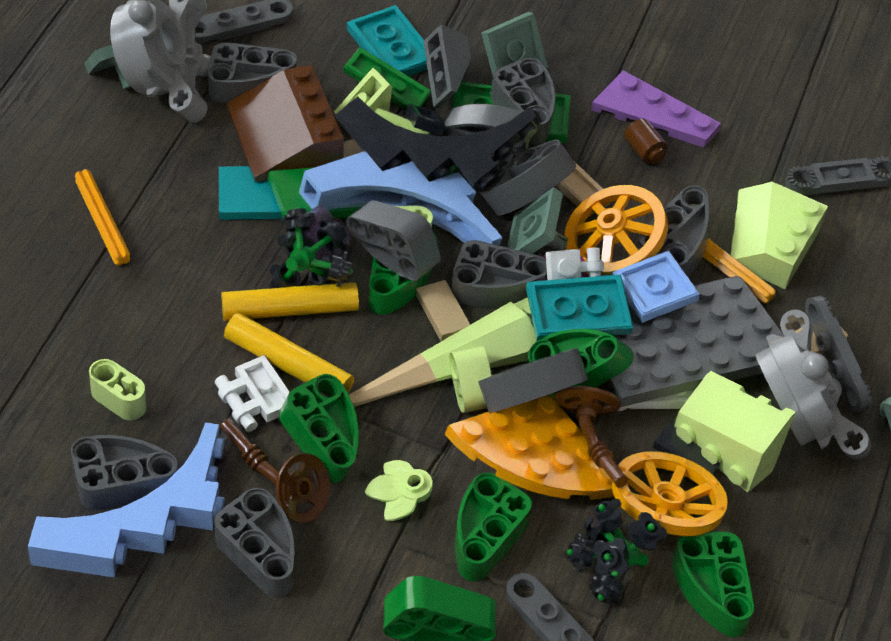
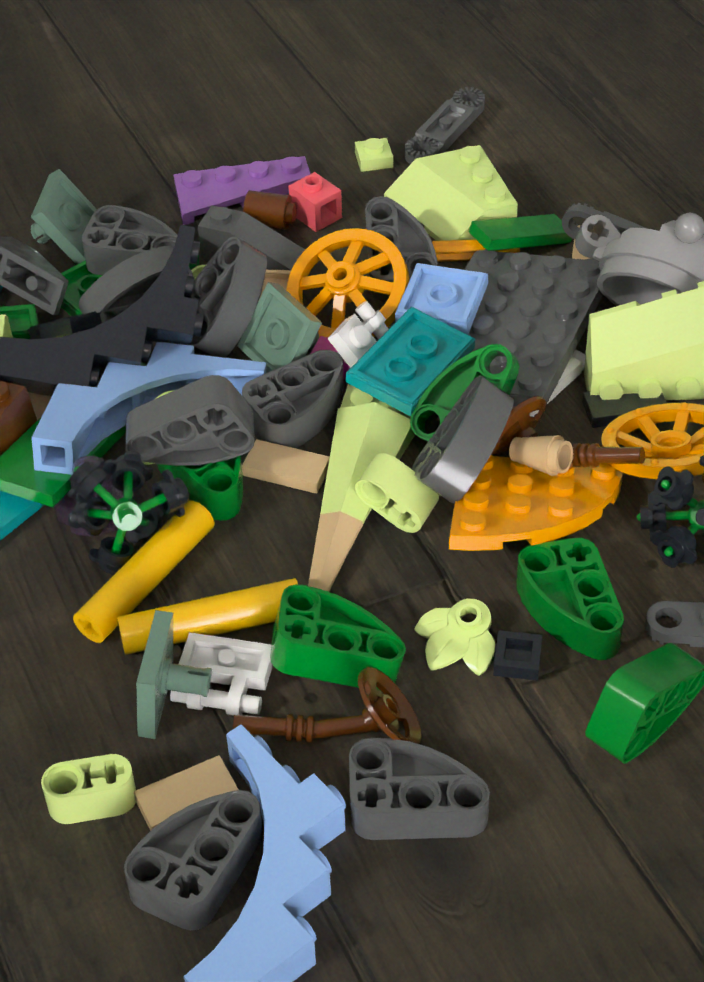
camera: 40 degrees left, 5 degrees down
none -> tan tile [134,755,239,831]
none -> sand green tile [136,610,212,739]
none -> dark grey slope [198,205,305,270]
none -> coral brick [288,172,342,232]
none -> yellowish green plate [355,138,393,172]
none -> green tile [469,214,572,251]
none -> black plate [493,630,542,681]
none -> tan cone [509,435,573,476]

